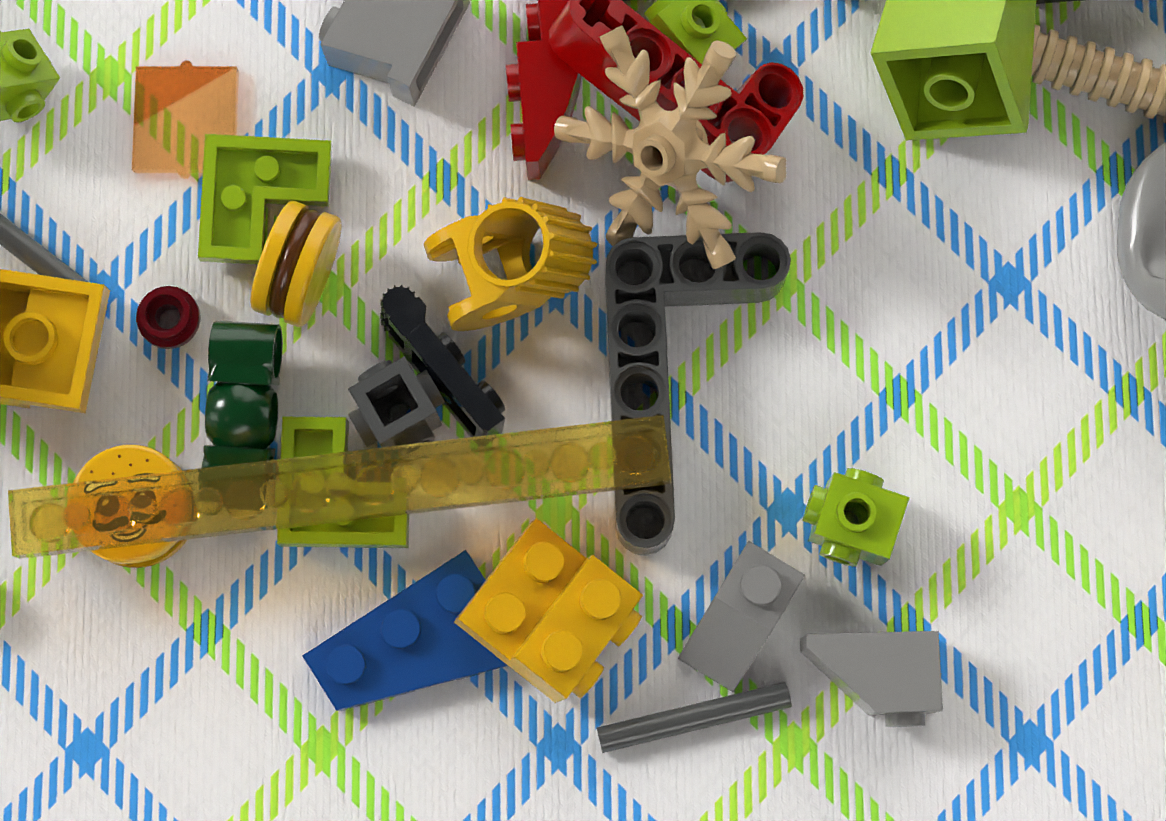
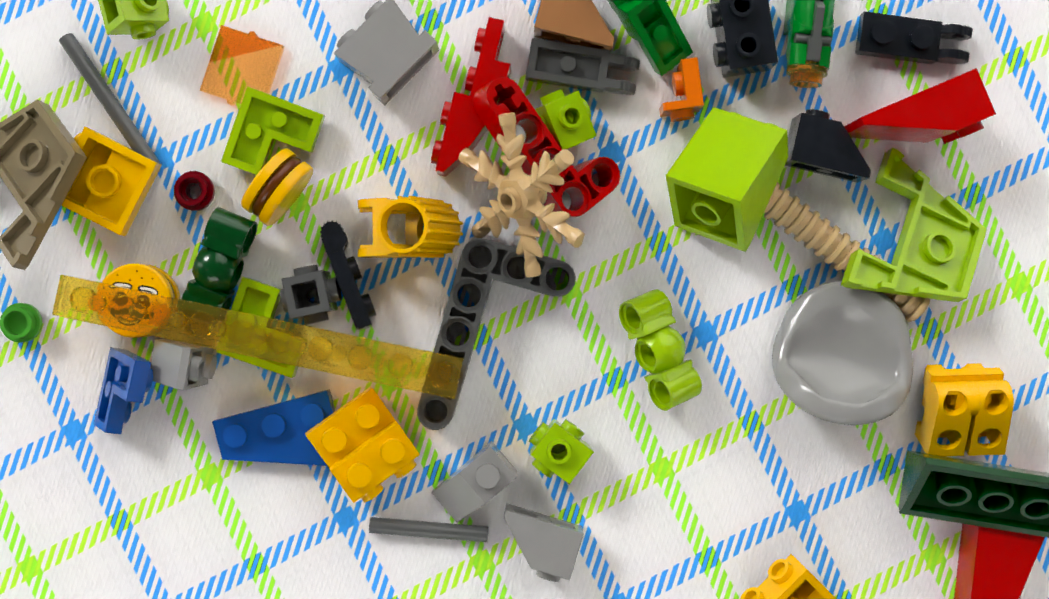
camera: 15 degrees right, 10 degrees up
none -> blue plate [94,347,153,434]
none -> light grey slope [150,338,217,390]
none -> lime piece [619,289,702,411]

